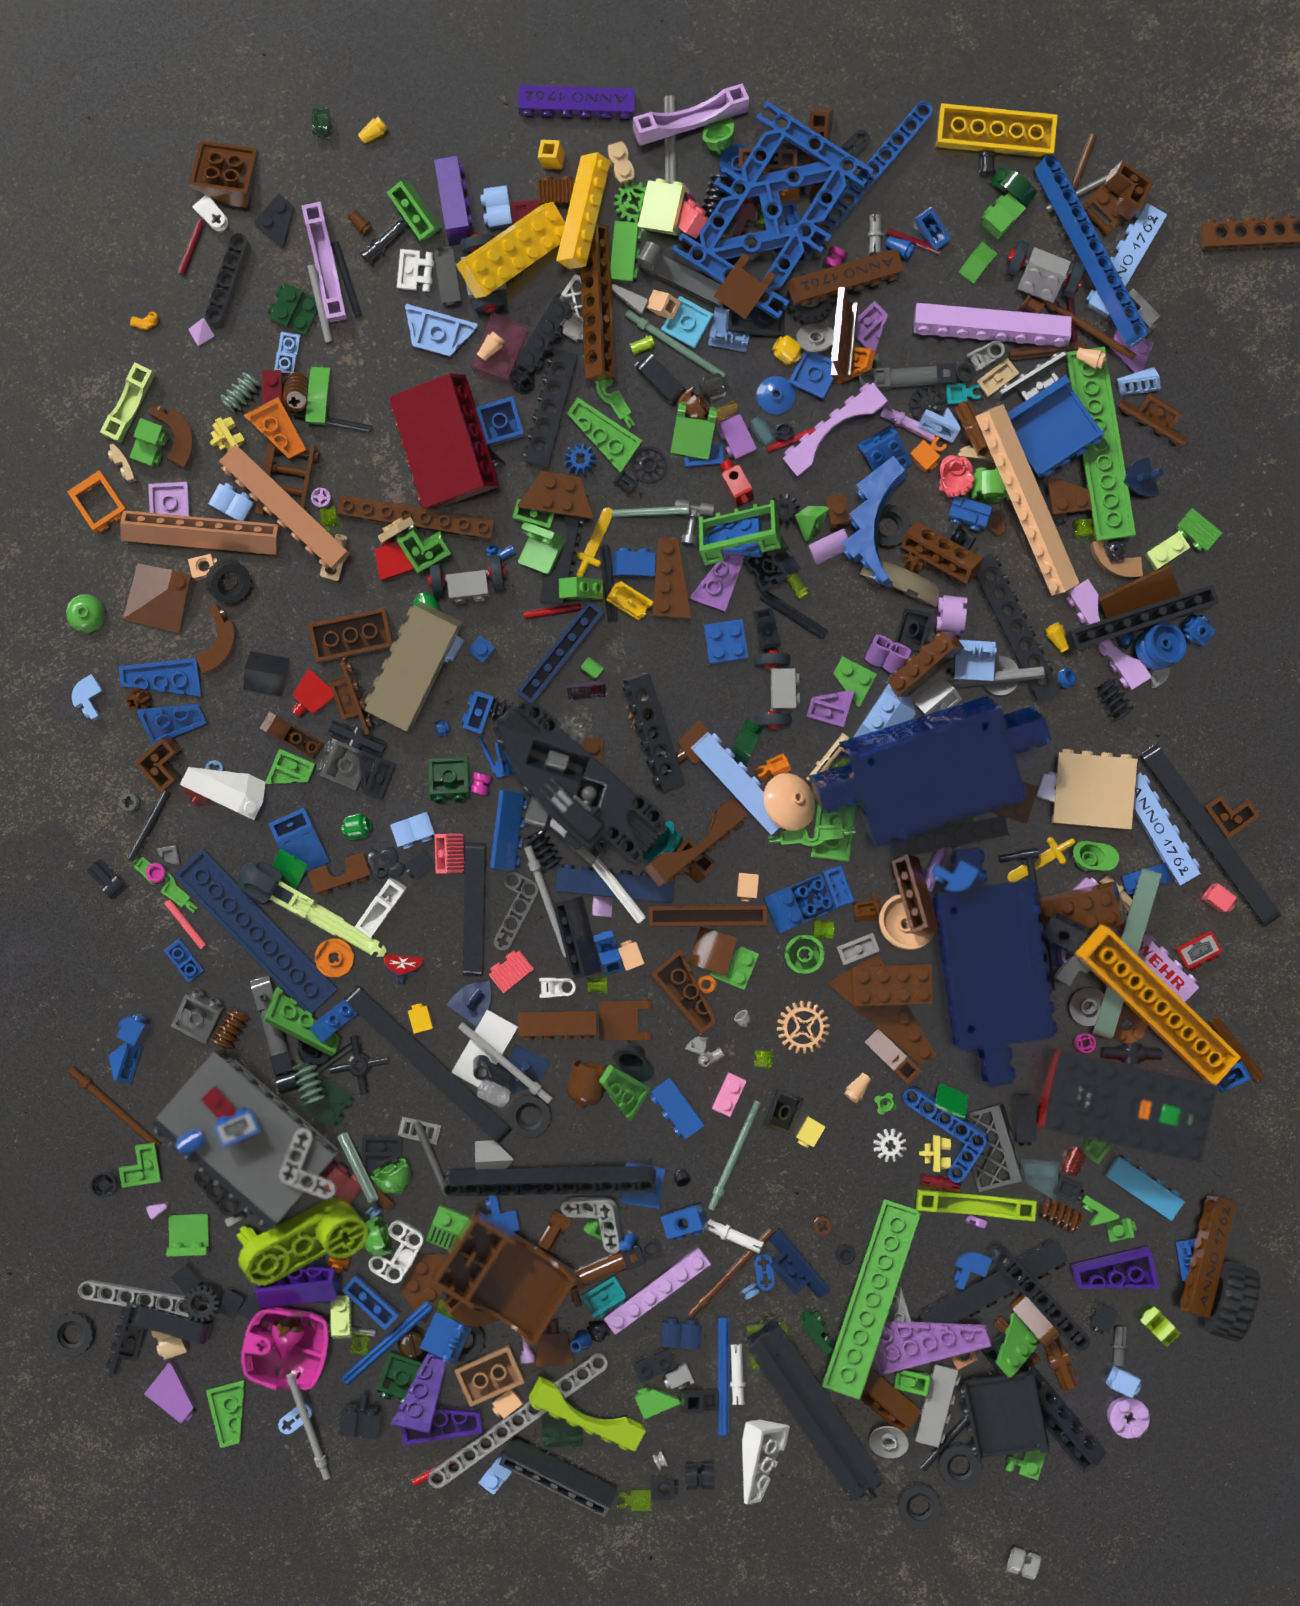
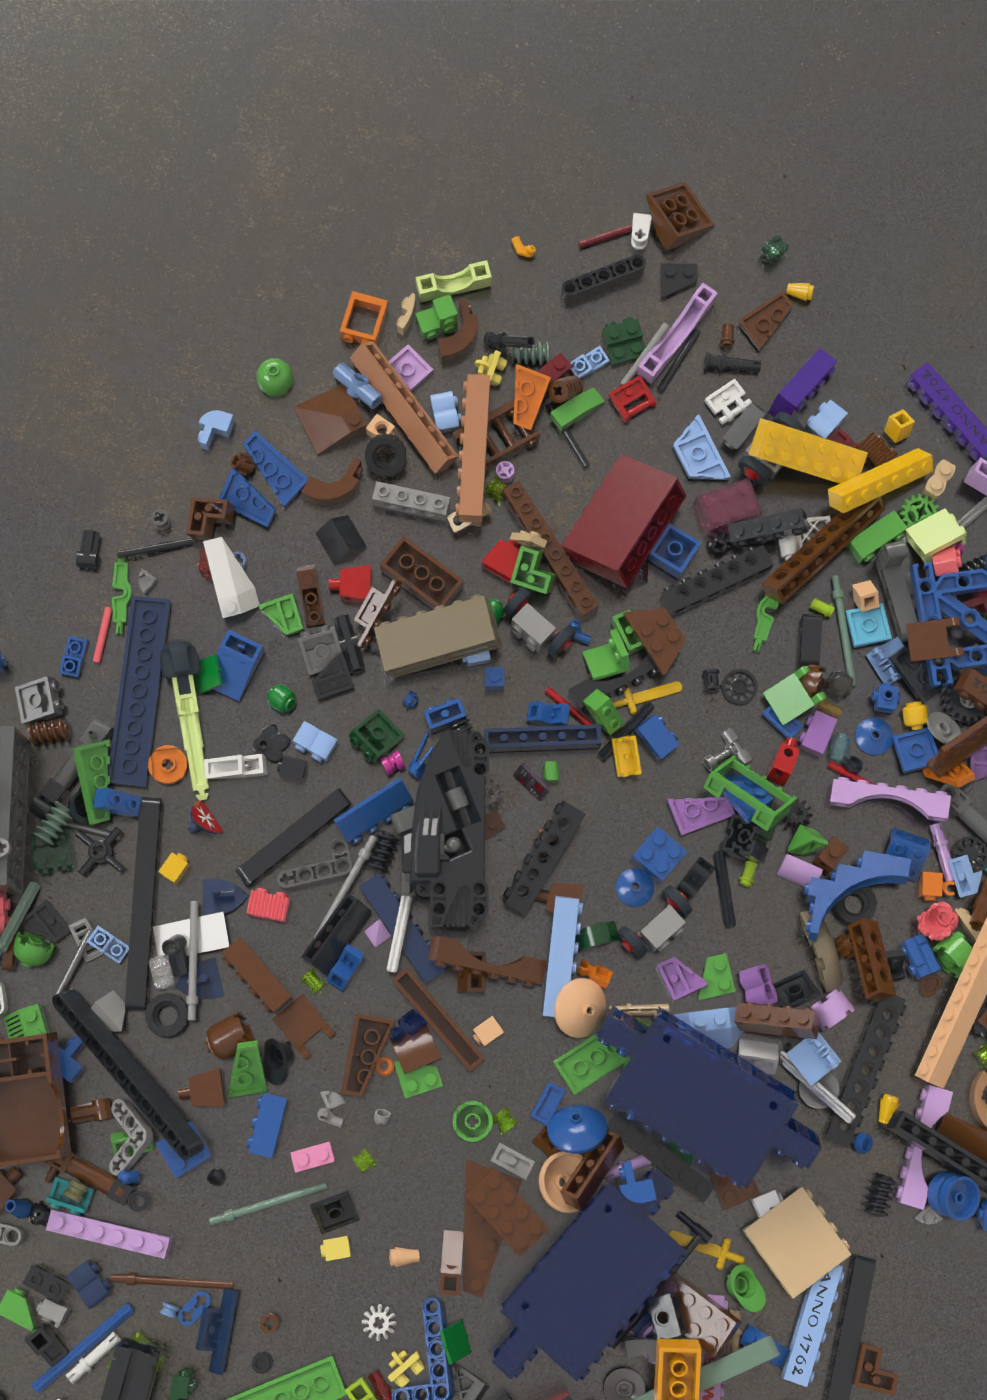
camera: 45 degrees right, 10 degrees down
dark pink tile [146,863,166,883] -> none
lavender slope [188,318,215,346] -> none
reddish brown arch [307,852,372,896] -> none
bright green brick [386,180,442,240] -> none
coral brick [435,834,465,873] -> none
light nougat cone [477,332,505,361] -> none
white piece [539,978,577,998] -> none
blue gear [564,443,597,476] -> none
bright green wing [567,398,642,472] -> none
light grey slope [611,284,648,316] -> none
sand green bar [612,506,690,517] -> none
light nougat brick [618,940,644,971] -> none
teal piece [643,821,683,861] -> none
reddish brown wedge [652,537,691,620] -> none
blue brick [660,1203,709,1241] -> none
white pin [705,1219,764,1254] -> none
blue slope [764,874,836,933] -> none
bright green piece [768,825,856,846] -> none
light nougat gear [777,1001,830,1054] -> none
bright green plate [874,1093,896,1114] -> none
blue plate [1118,633,1135,649] -> none
none -> olive wheel [63,1179,89,1203]
none -> light blue slope [86,926,129,964]
none -> reddish brown torso [178,1068,226,1107]
none -> medium blue piece [333,363,383,409]
none -> light grey brick [372,481,450,522]
none -> clear blue plate [390,1008,426,1043]
none -> black pin [484,332,535,349]
none -> blue brick [526,701,570,726]
none -> blue dish [547,1104,608,1154]
none -> red plate [608,375,657,423]
none -> blue dish [615,868,654,907]
none -> reddish brown wing [738,291,793,351]
none -> blue brick [872,683,901,713]

